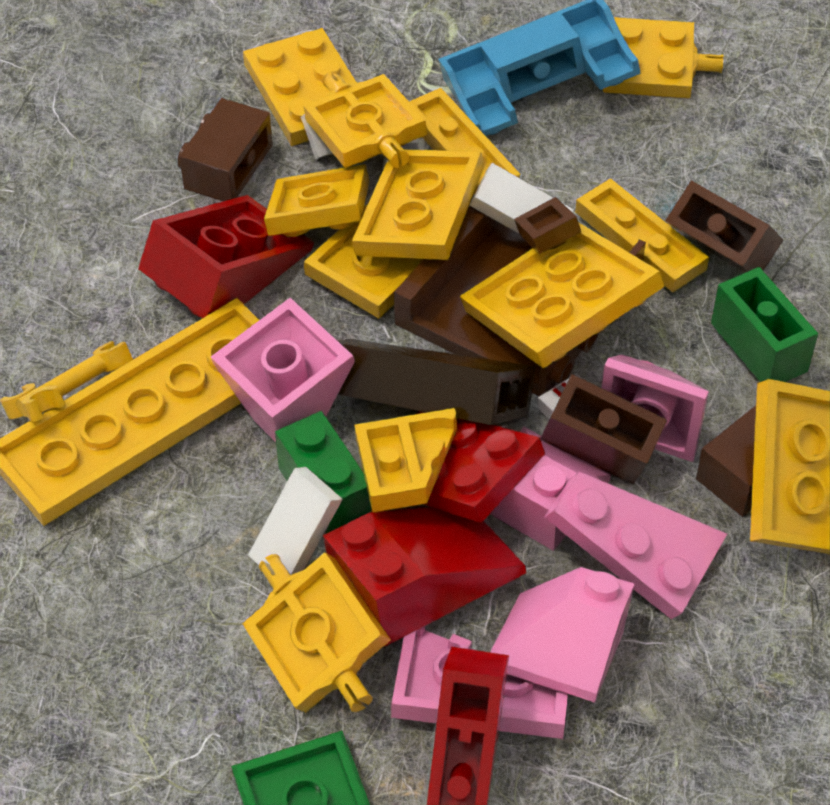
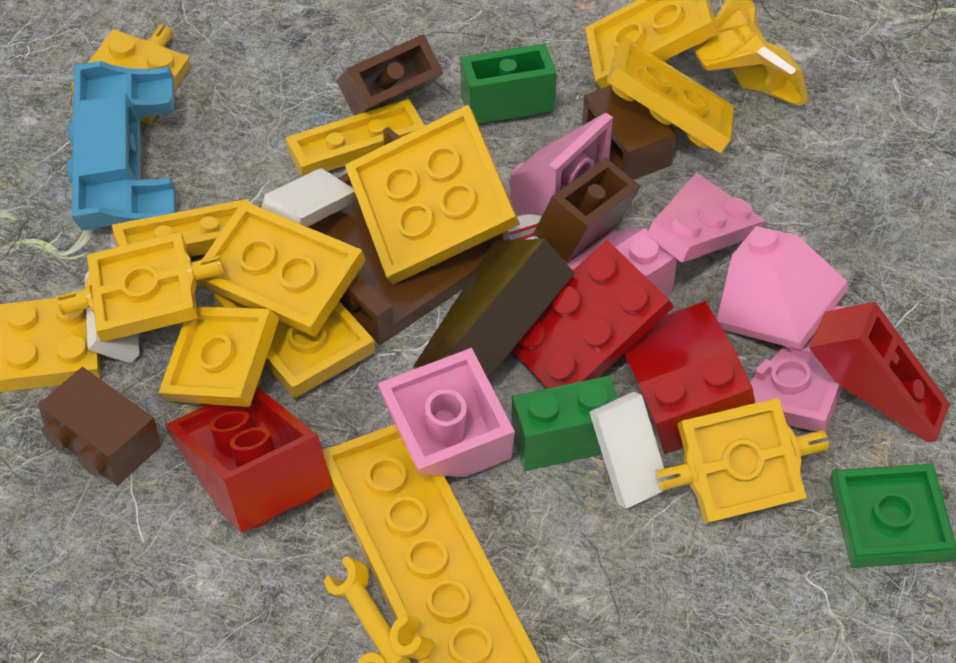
camera: 75 degrees left, 0 degrees up
yellow wing [354,408,457,512] -> none
reddish brown plate [514,197,582,254] -> none

